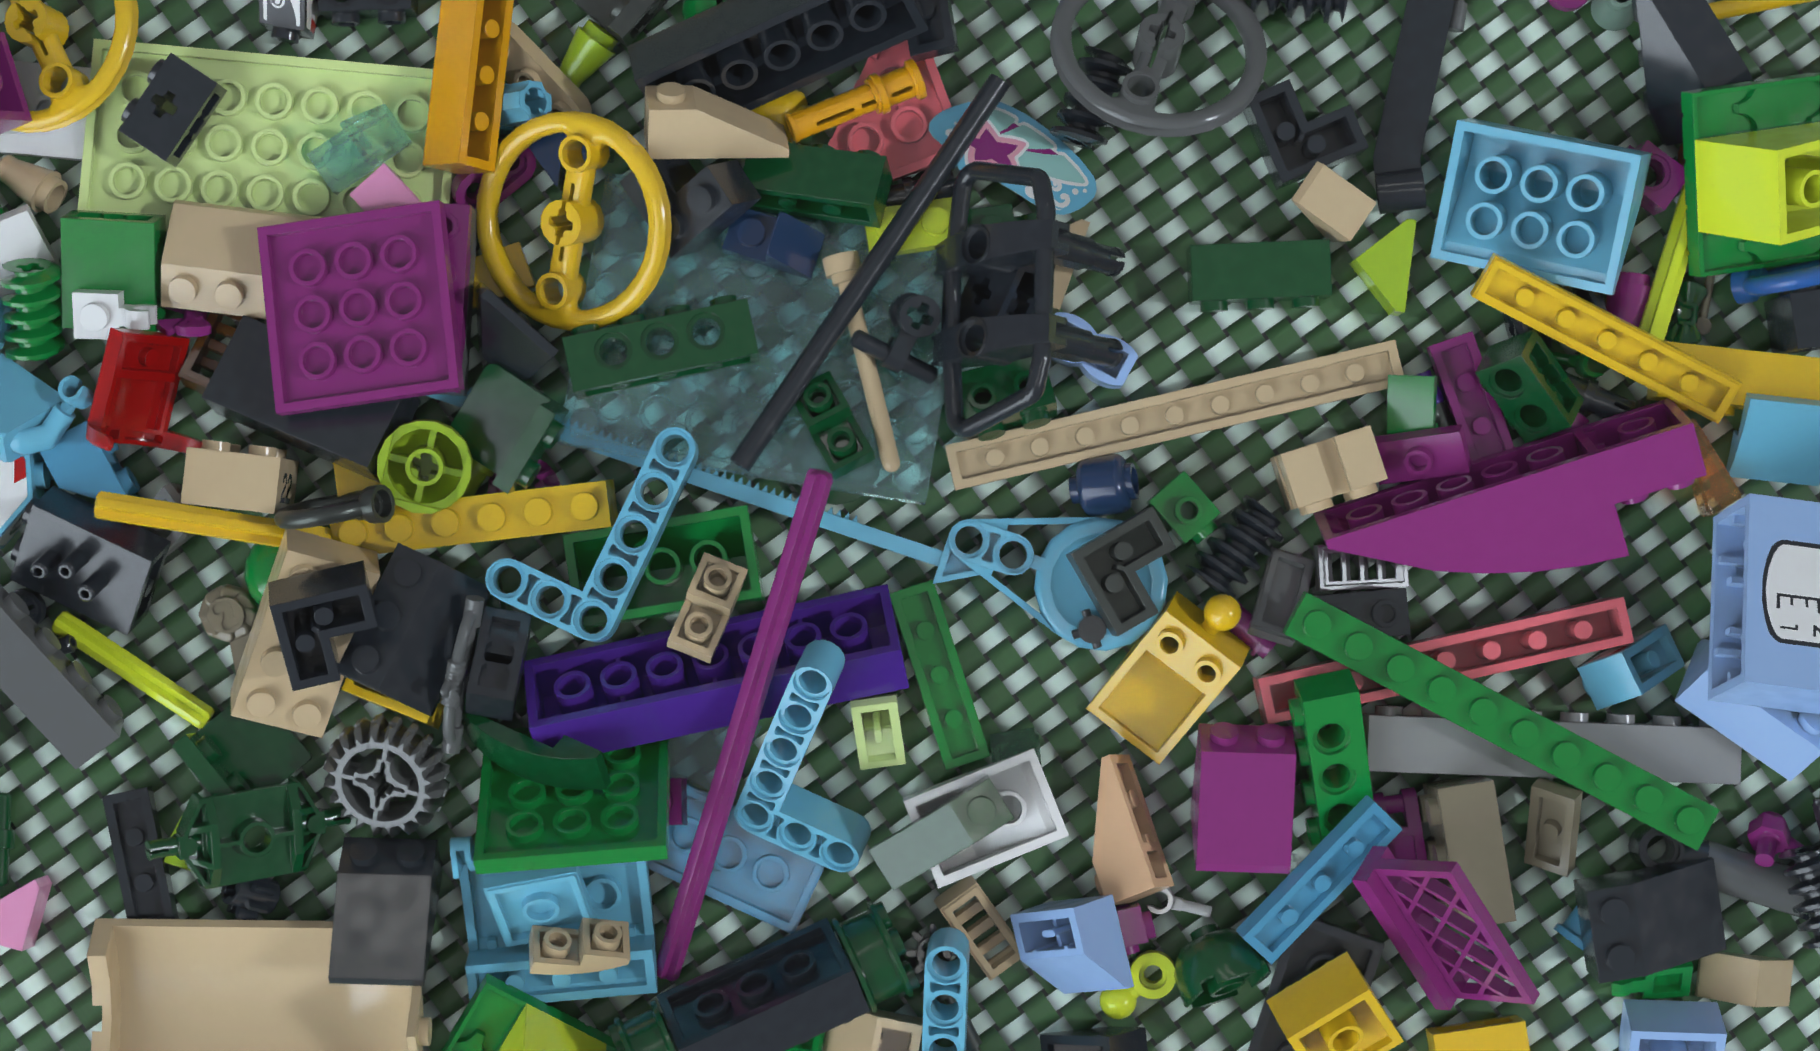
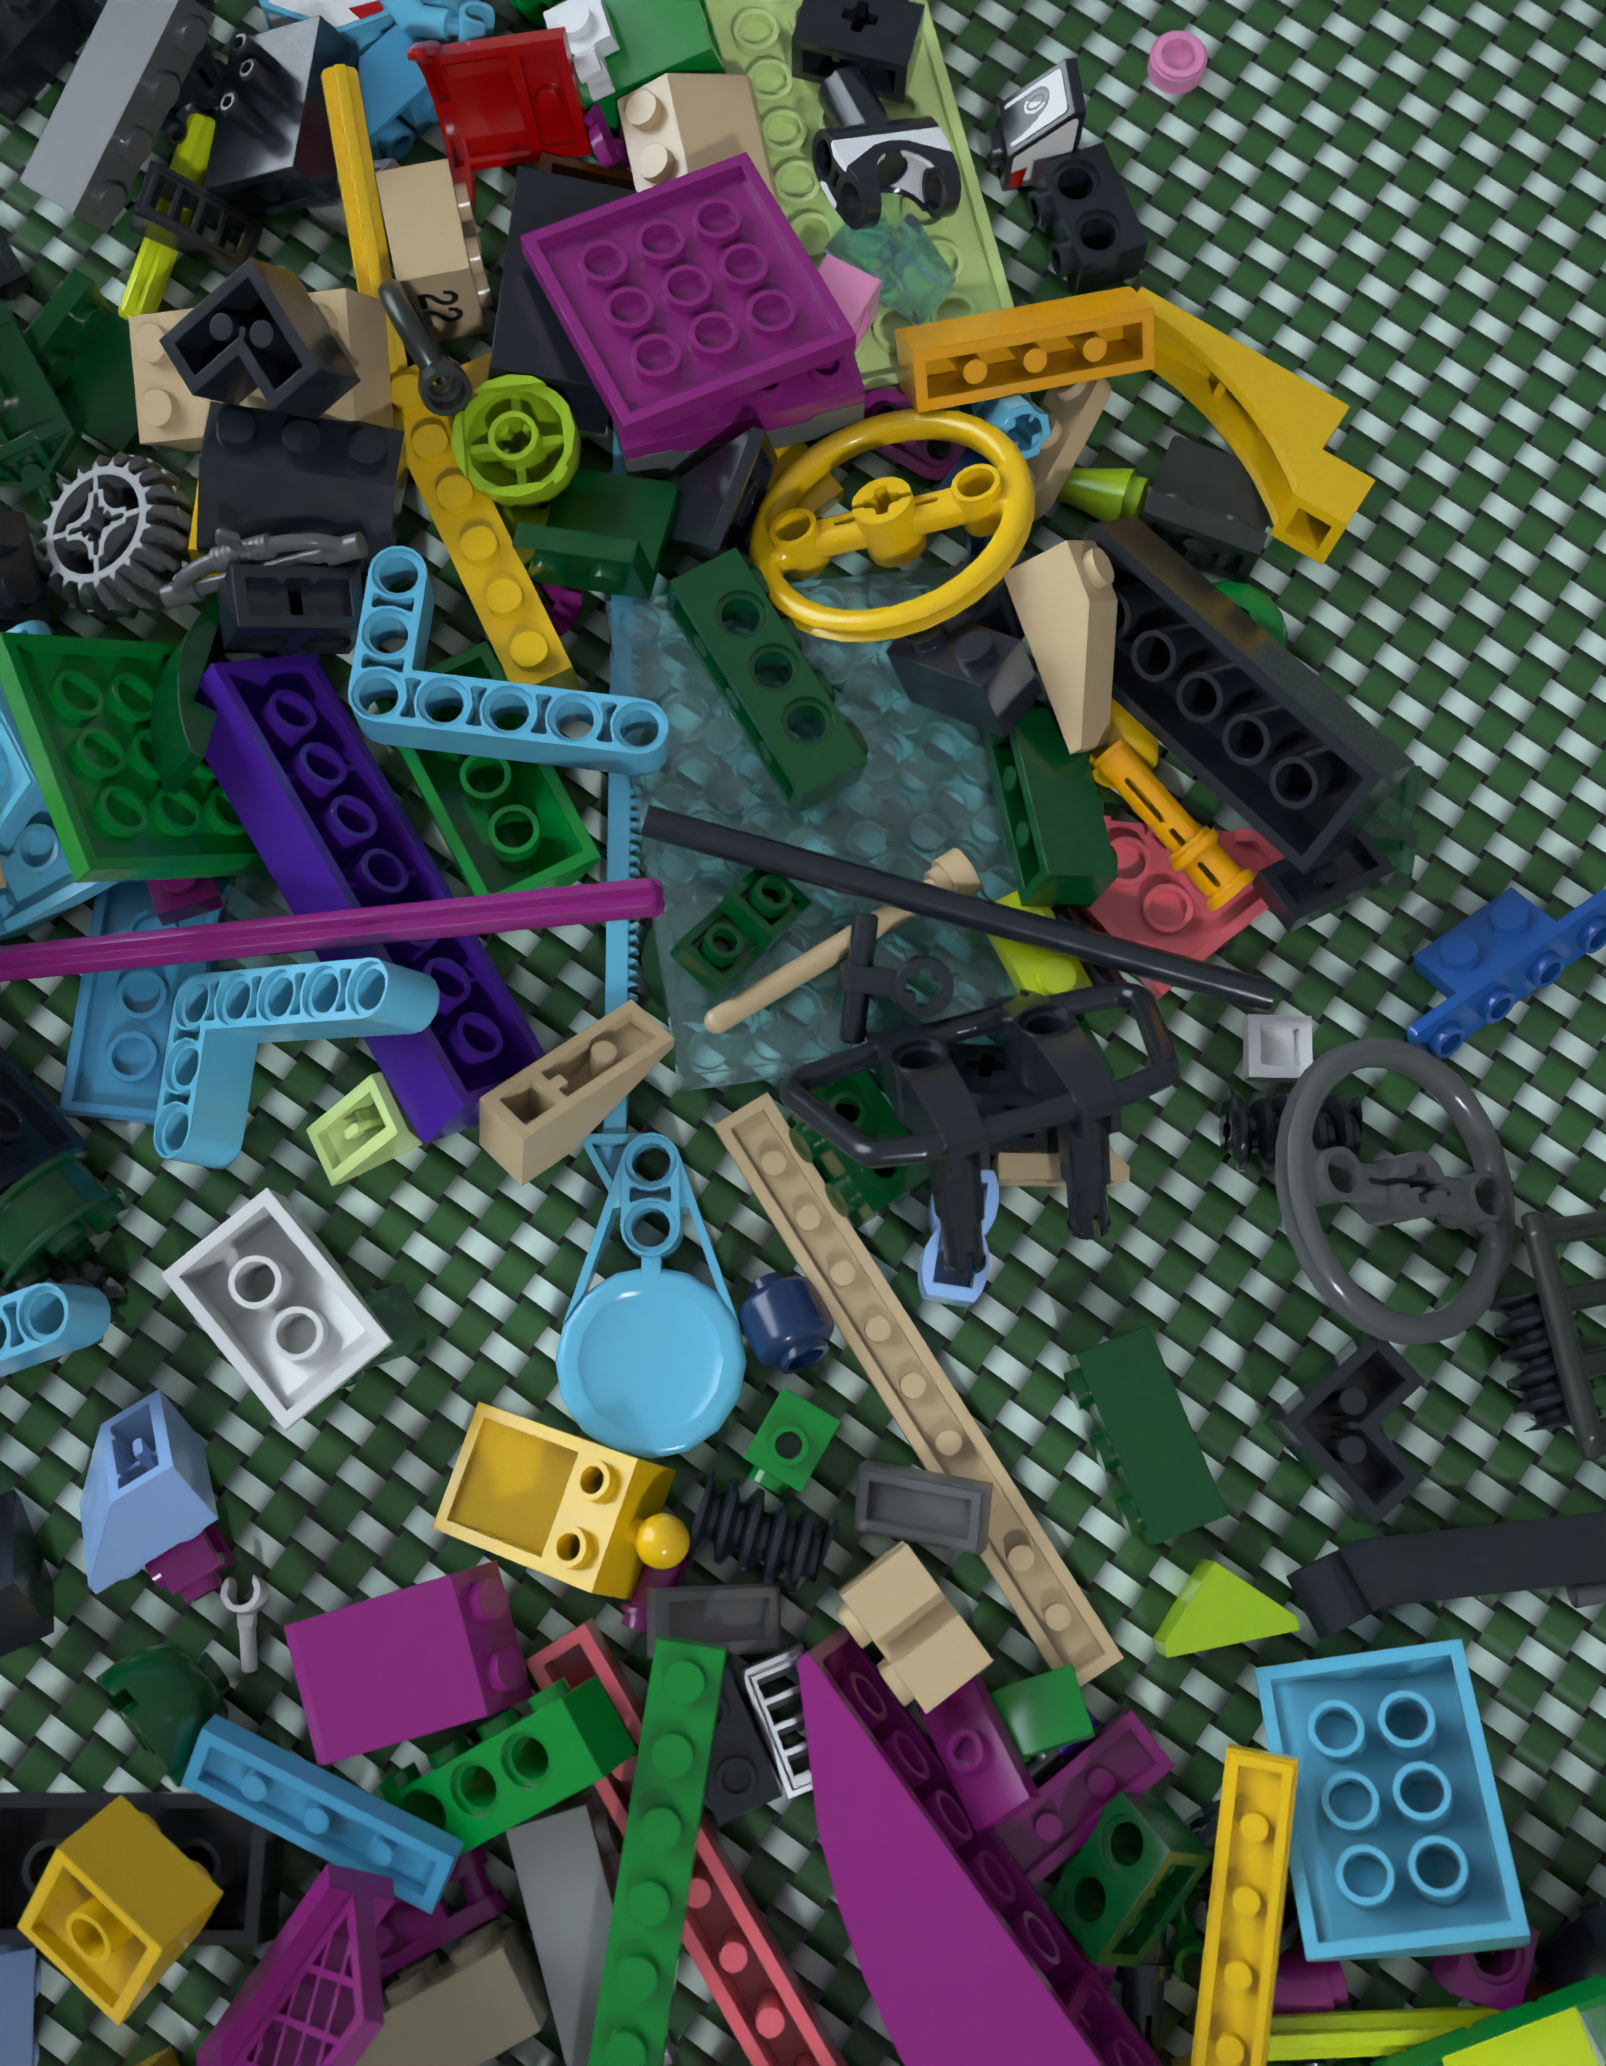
camera: 70 degrees right, 10 degrees down
tan slope [667,552,748,664] -> none
dark blue slope [722,209,825,280] -> none
slope [868,774,1014,890] -> none
green plate [890,580,990,770] -> none
sticker [928,102,1097,215] -> none
tan slope [934,875,1020,981] -> none
pearl dark grey brick [1066,507,1176,636] -> none
black piece [1071,609,1107,649] -> none
light nougat slope [1092,754,1175,905] -> none
neon yellow plate [1100,950,1176,1019] -> none
tan slope [1291,161,1377,242] -> none
none -> black slope [129,160,265,274]
none -> tan slope [479,999,675,1186]
none -> black connector [812,66,961,230]
none -> dark grey tile [853,1459,993,1555]
none -> white plate [1243,1014,1313,1083]

